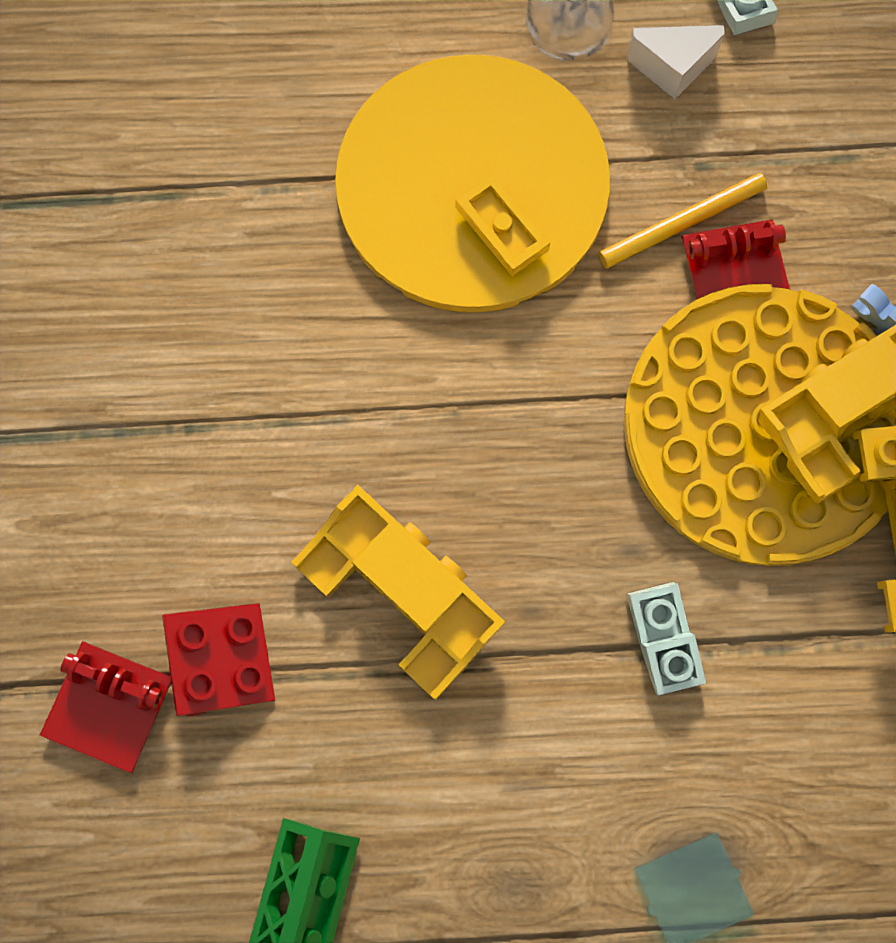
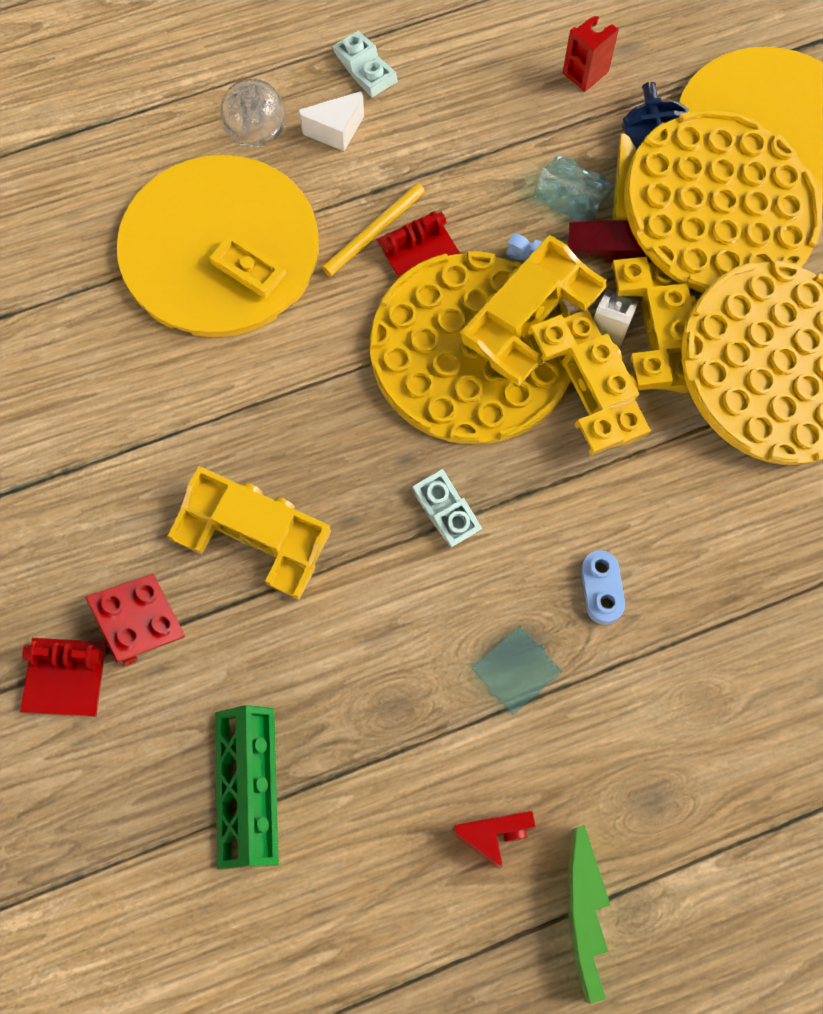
camera: 20 degrees left, 5 degrees down
none -> light blue plate [581,550,625,625]

